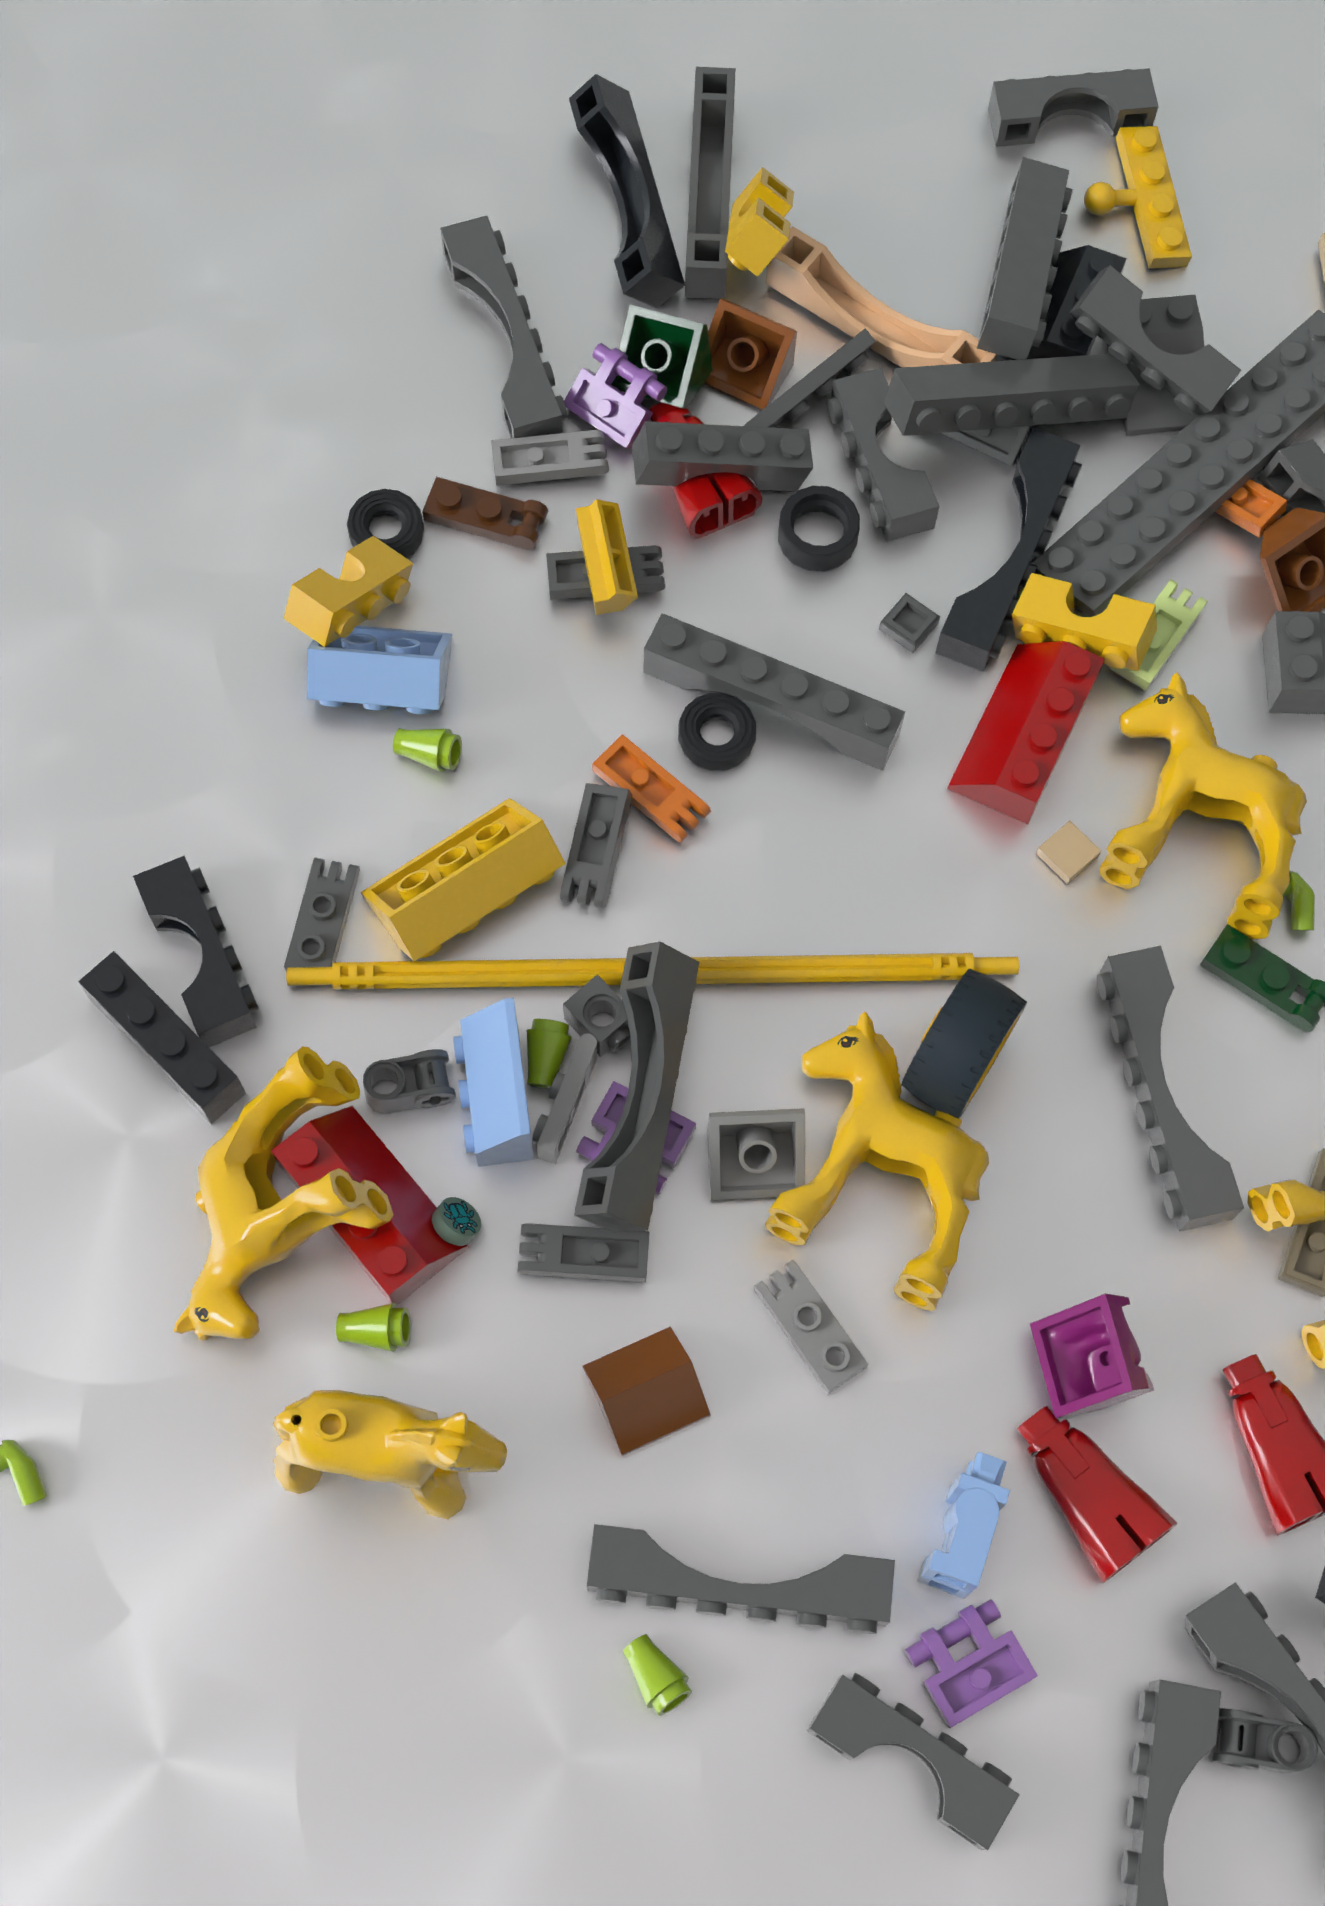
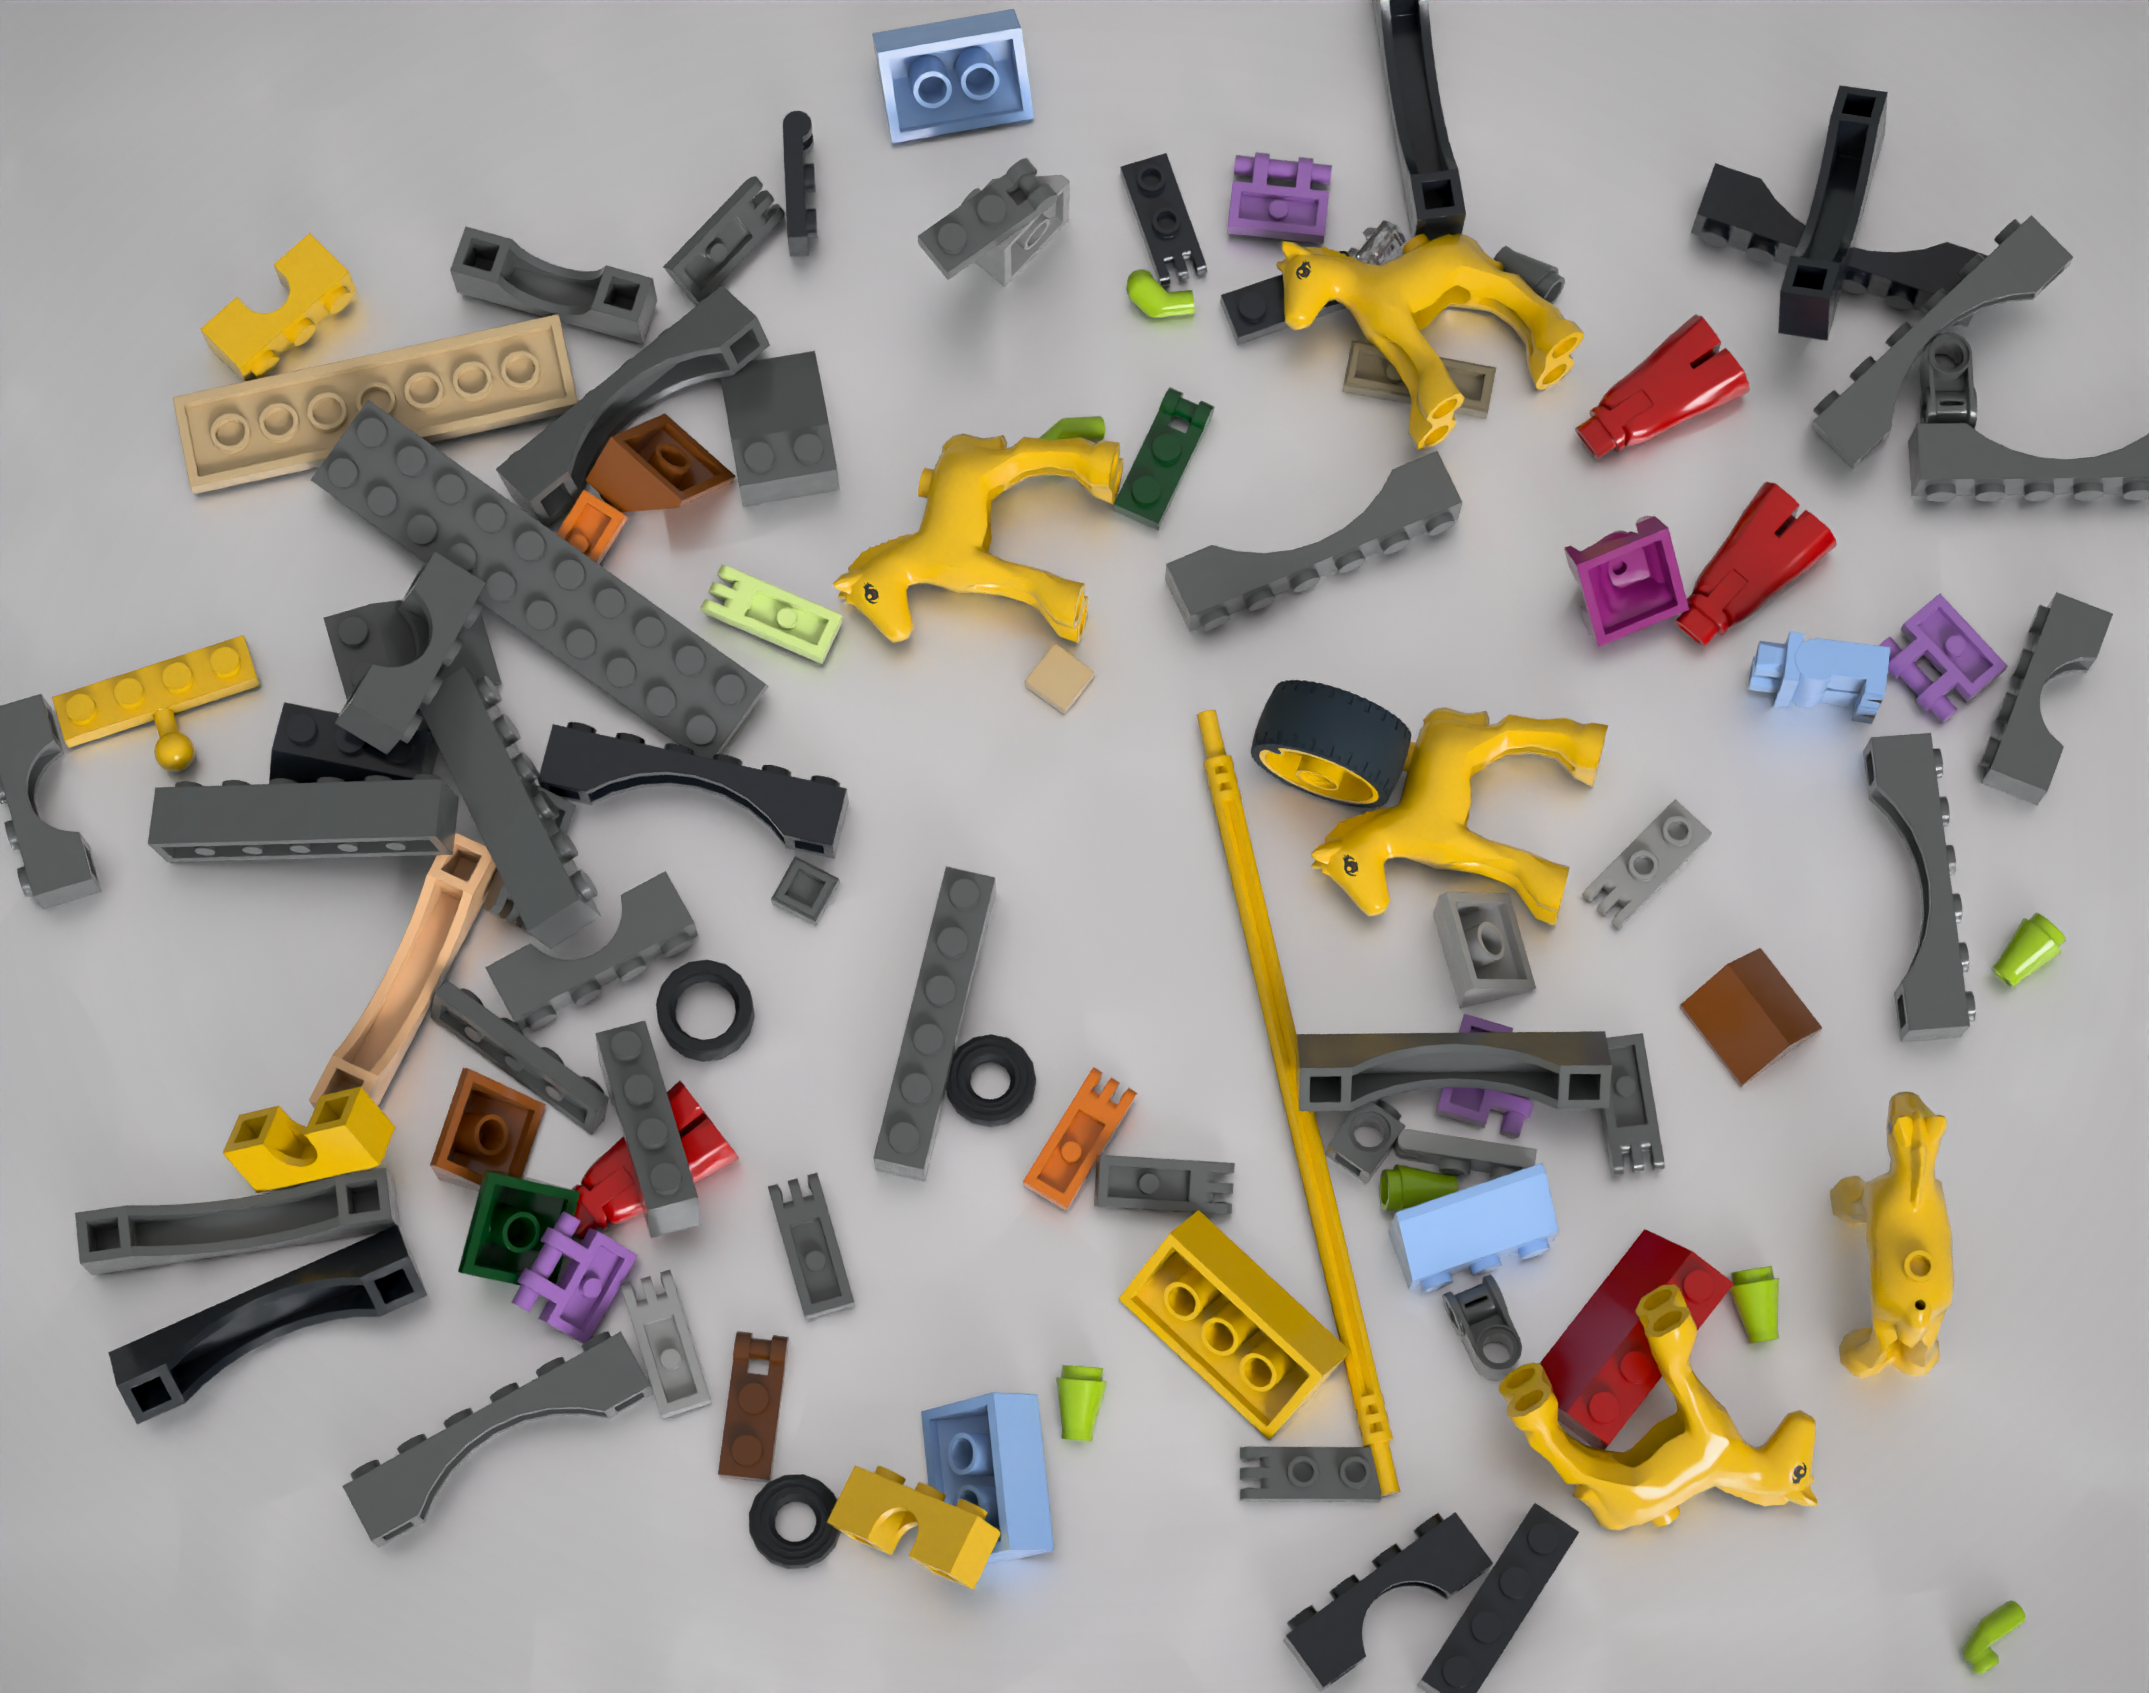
camera: 100 degrees left, 5 degrees up
sand green tile [432,1197,481,1246] -> none
yellow piece [576,499,638,615] -> none
red slope [947,641,1105,824] -> none
yellow arch [1012,573,1157,671] -> none

